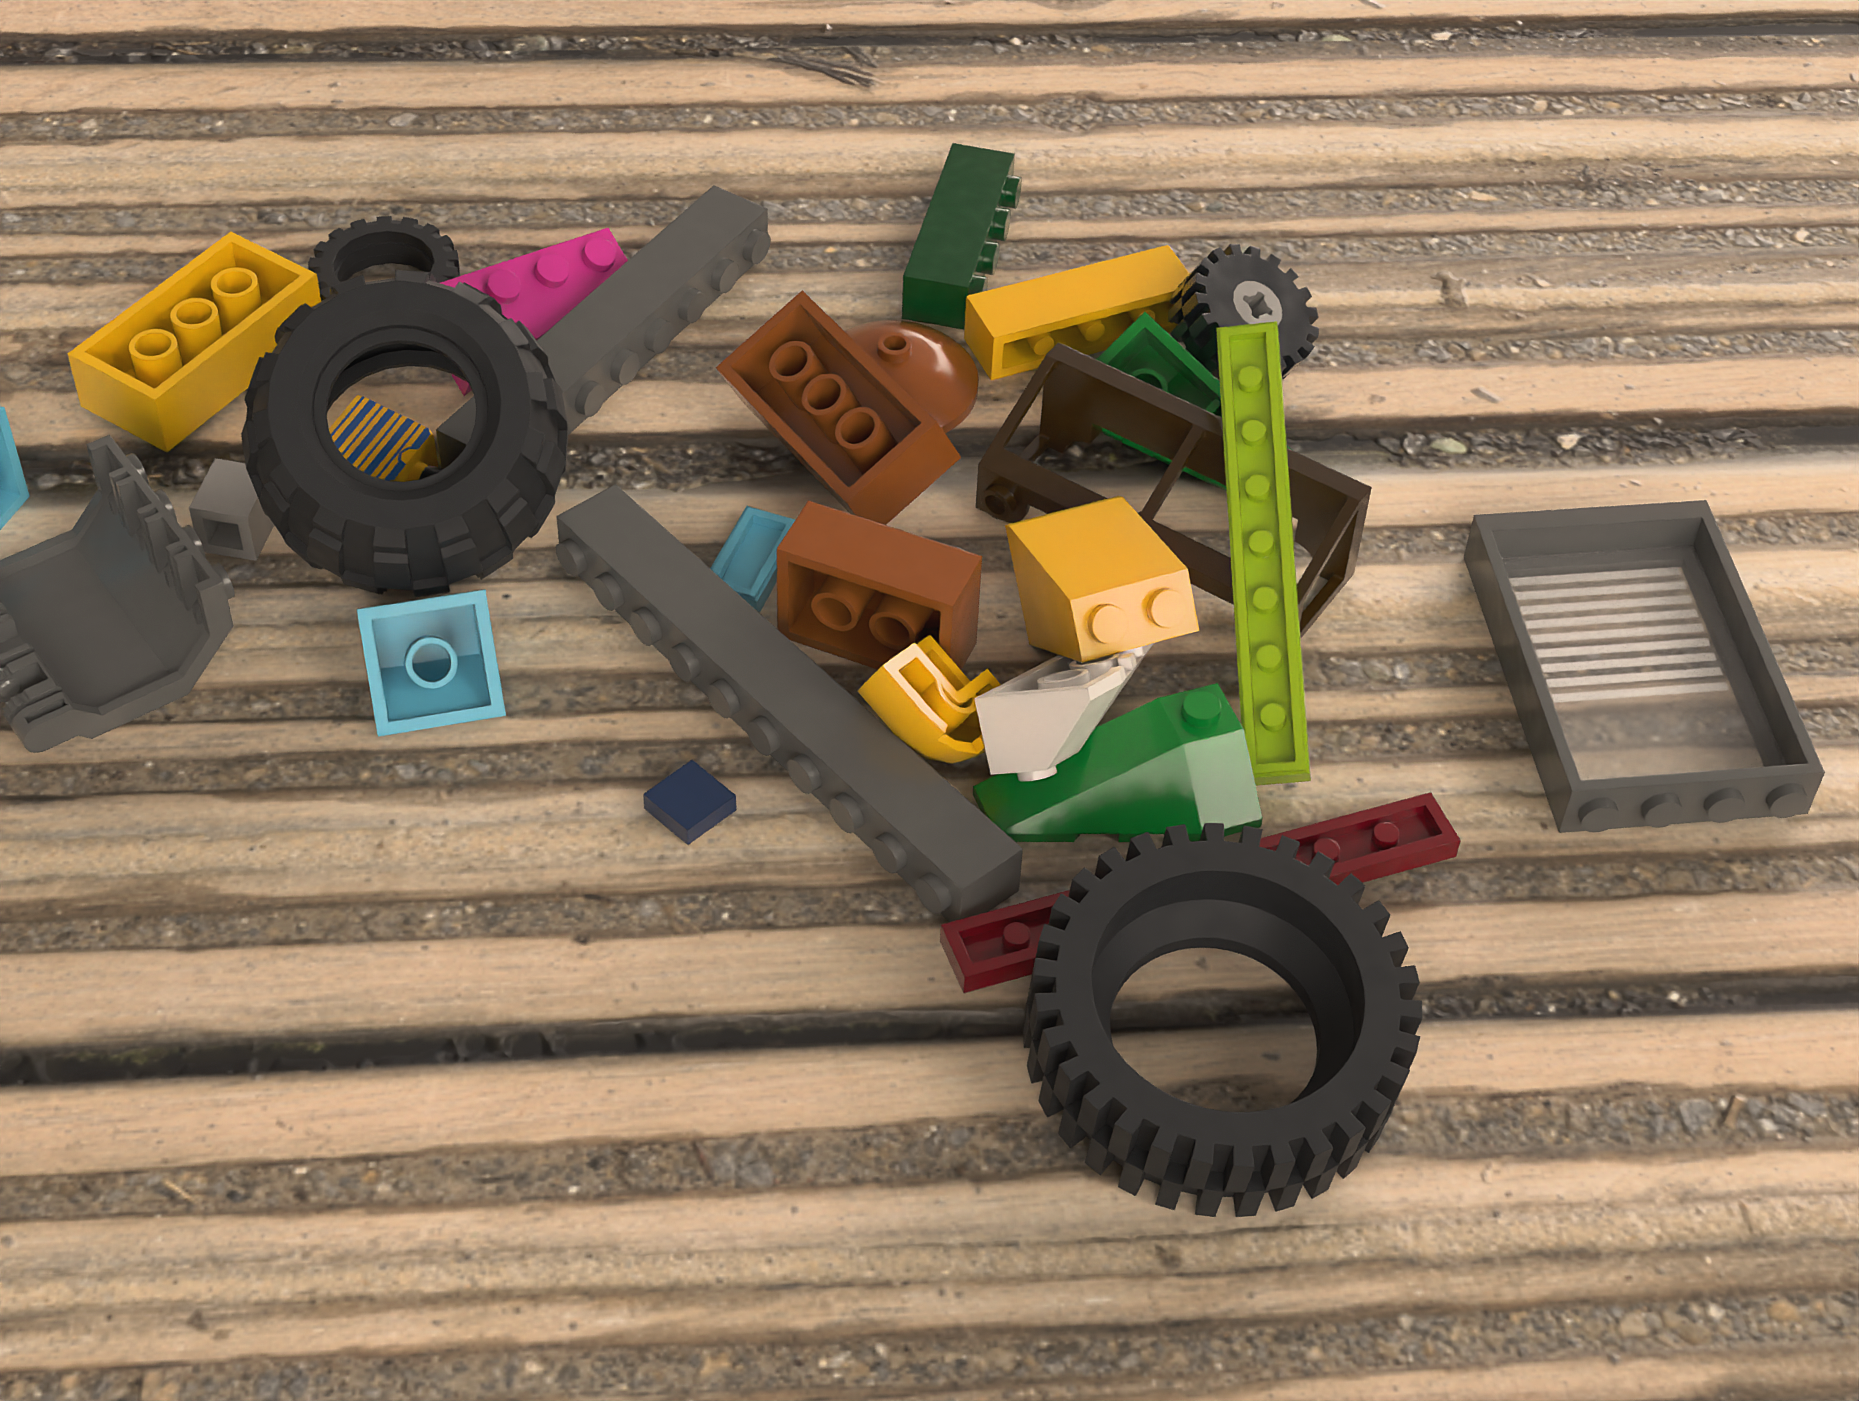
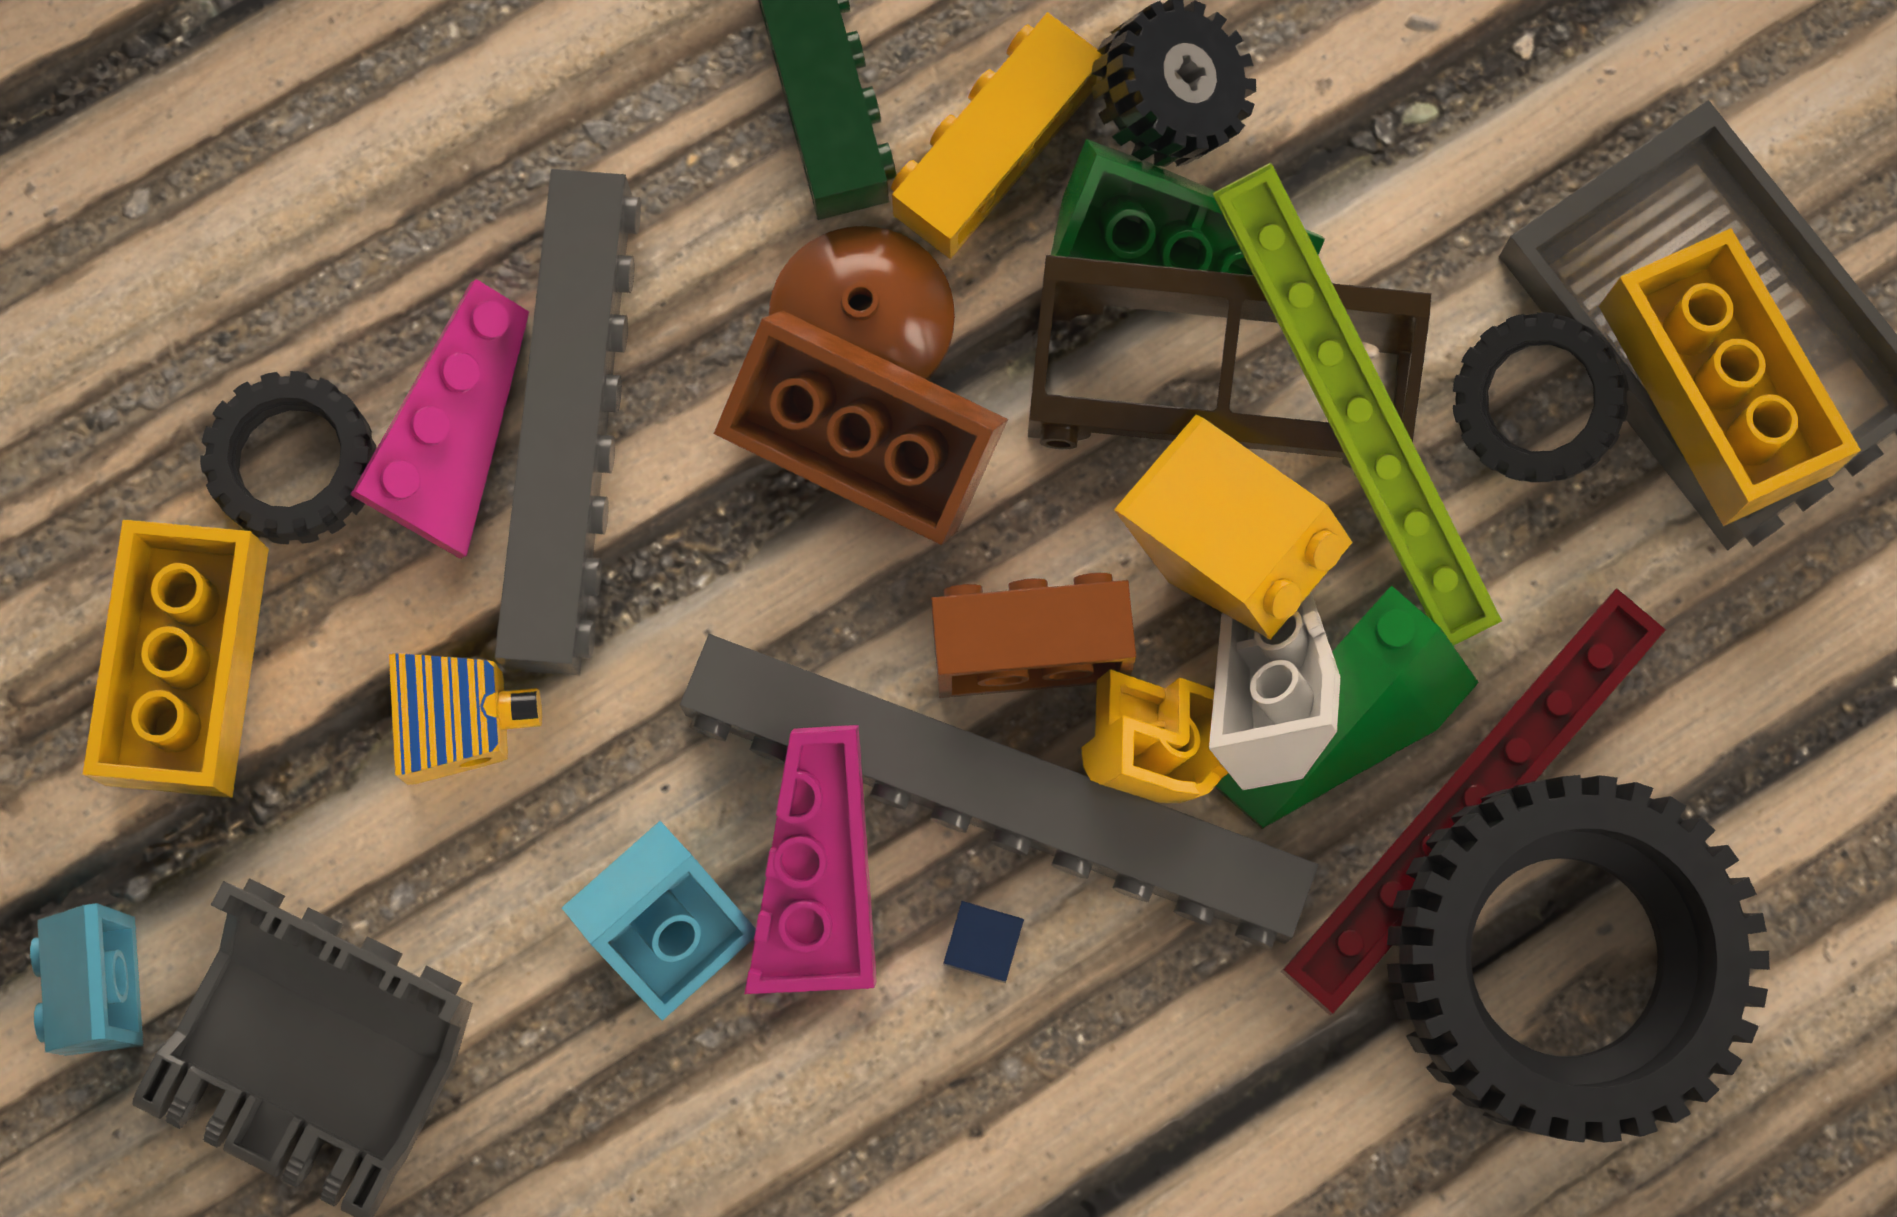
camera: 25 degrees left, 30 degrees up
light grey brick [189,458,274,561] -> none
black tyre [241,270,568,597] -> none
medium azure tile [710,506,795,613] -> none
none -> dark pink wing [744,725,877,994]
none -> black tyre [1453,312,1629,482]
none -> yellow brick [1599,228,1861,526]

